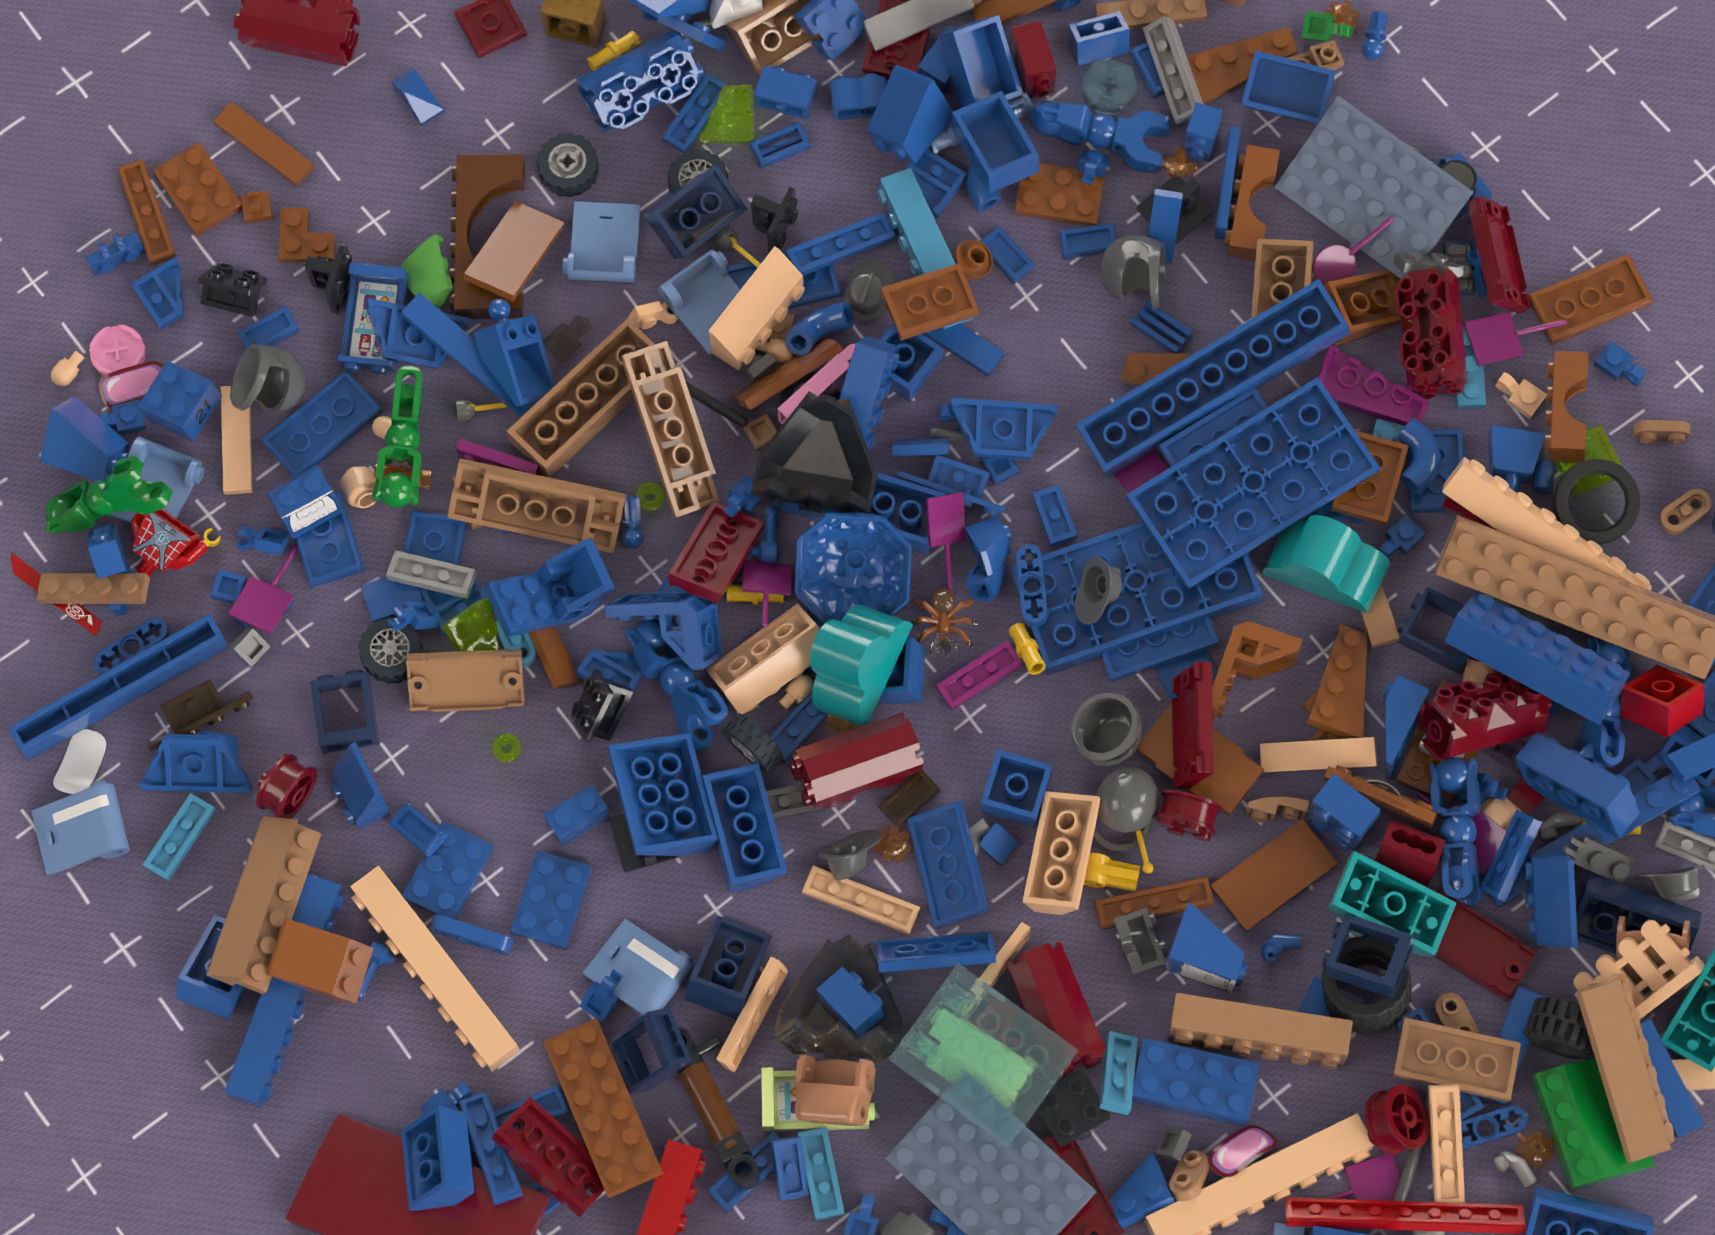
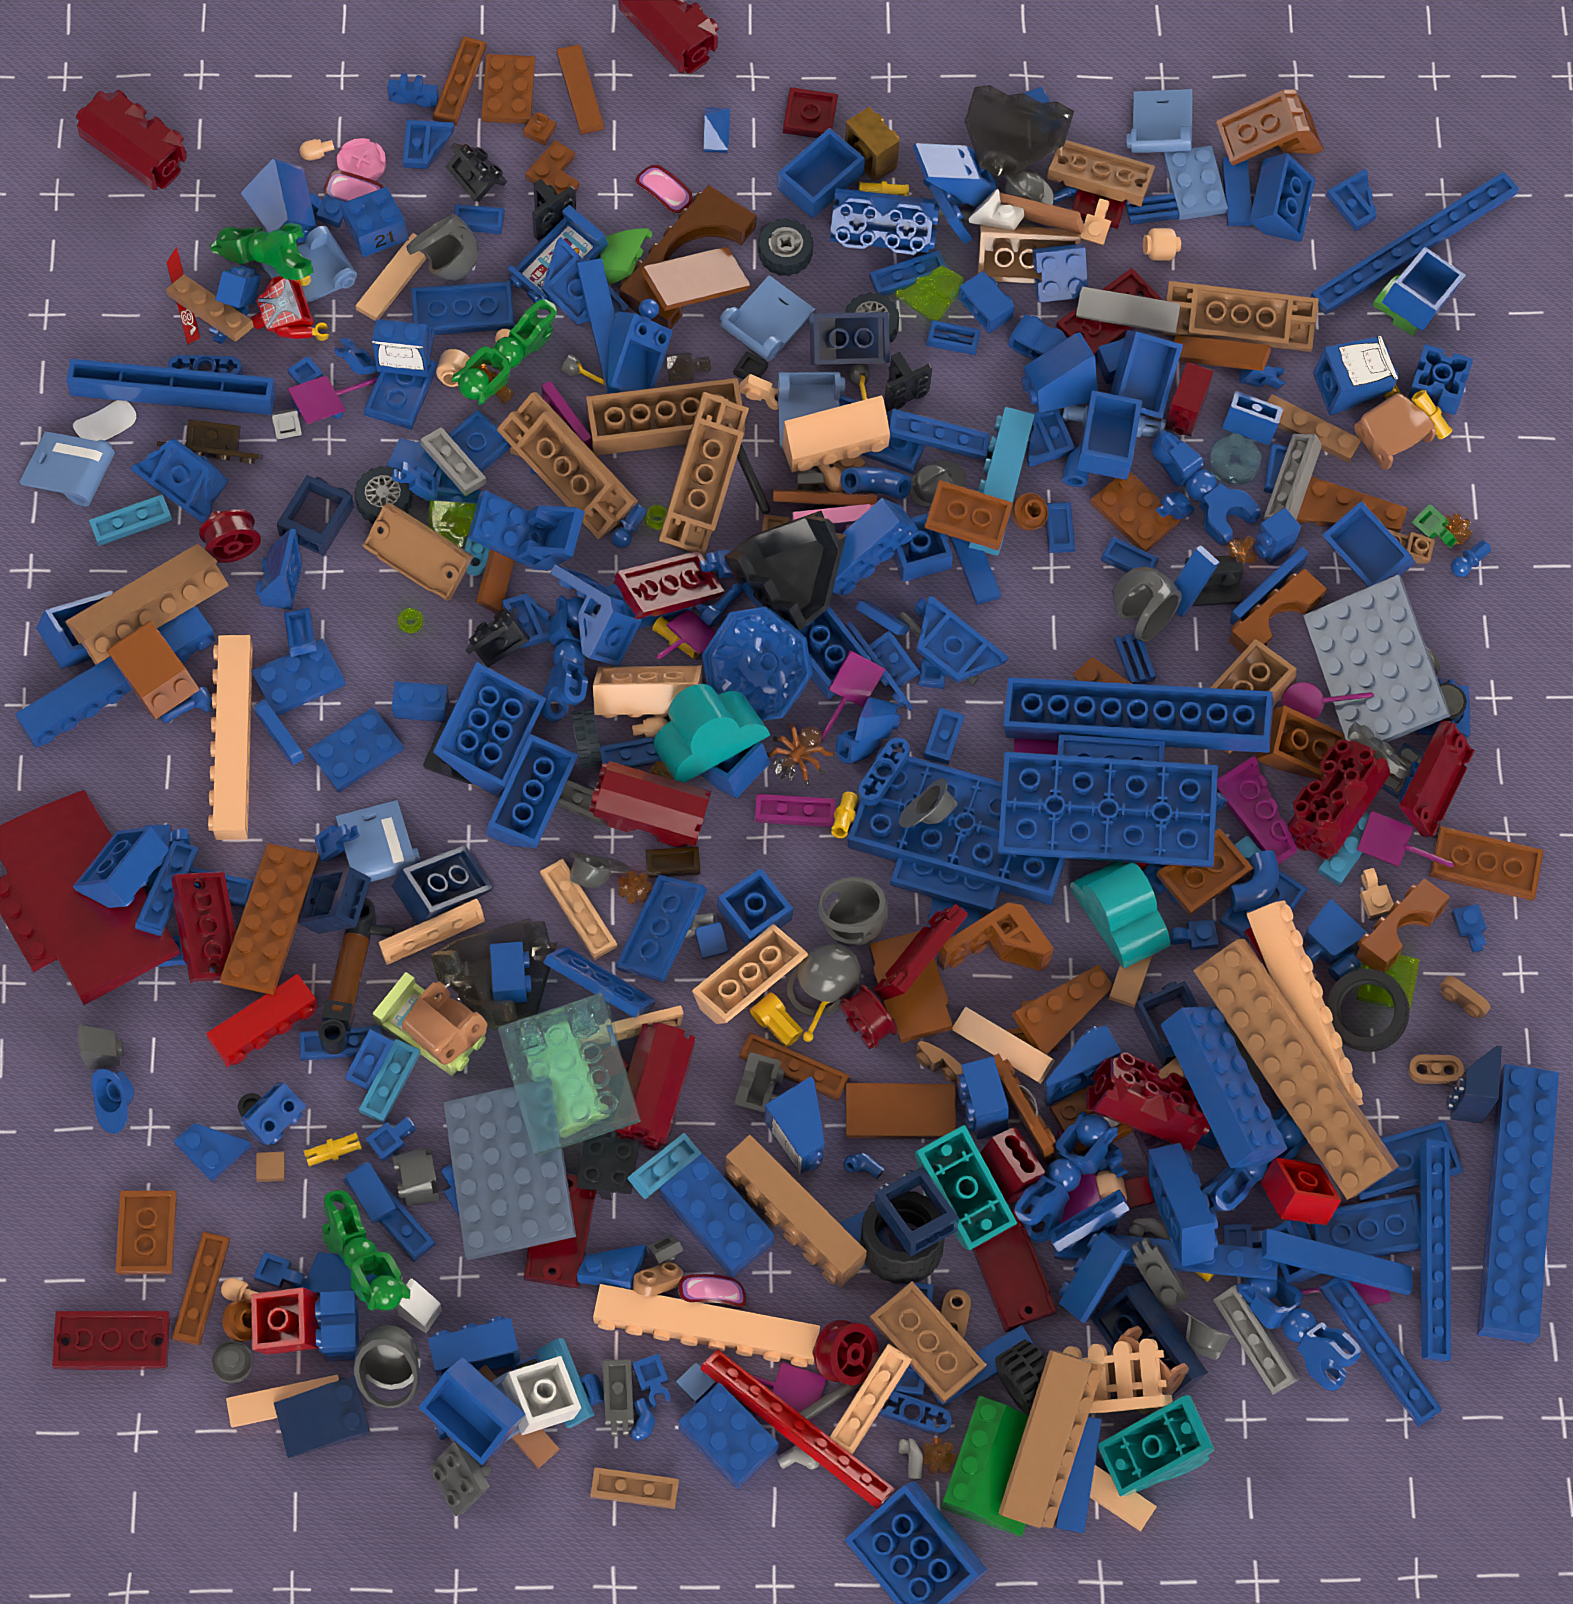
camera: 30 degrees right, 5 degrees down
none -> sticker [636,165,693,213]
none -> black tile [733,351,768,380]
none -> blue piece [777,128,865,219]

